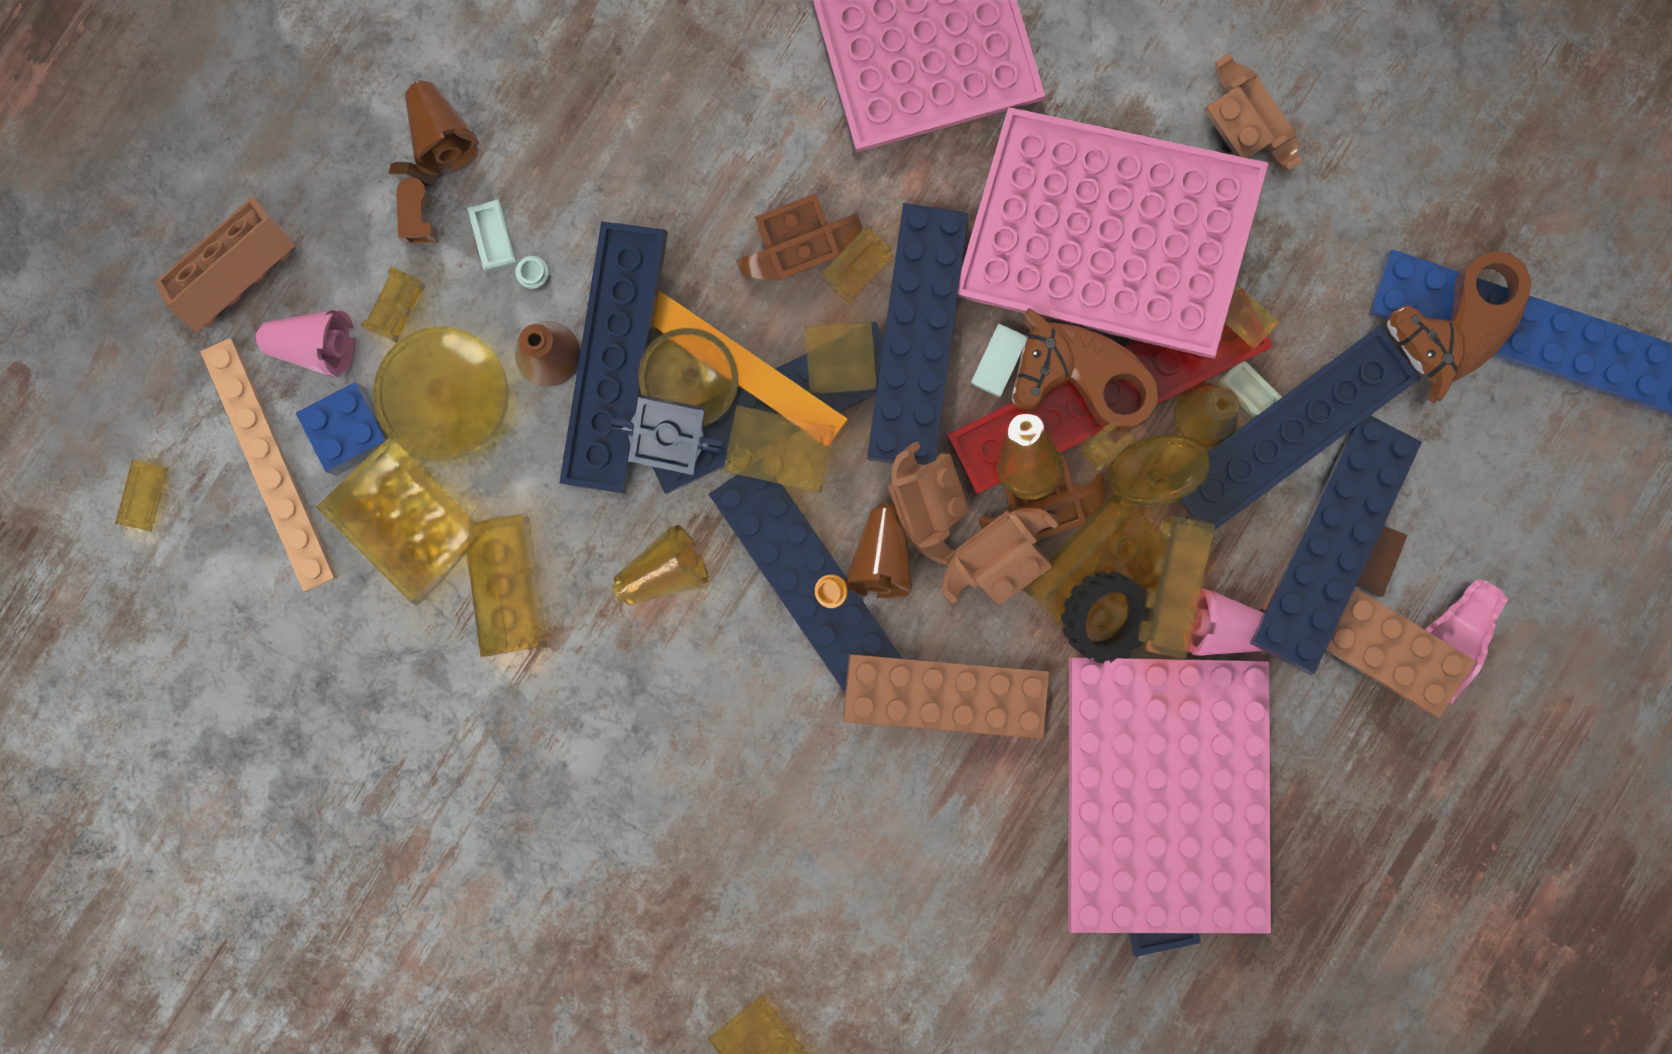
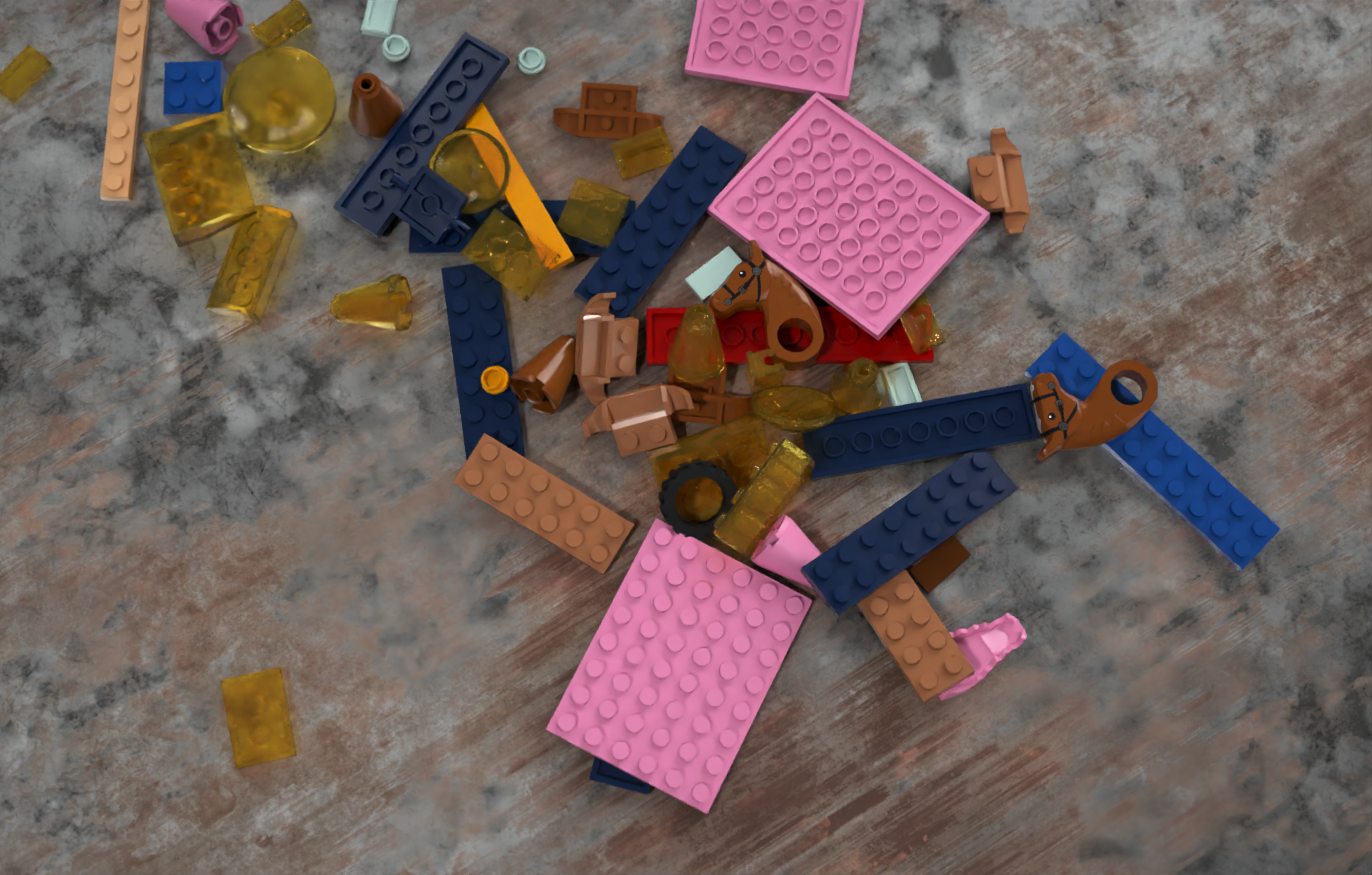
camera: 20 degrees right, 10 degrees down
none -> light aqua plate [518,47,545,75]

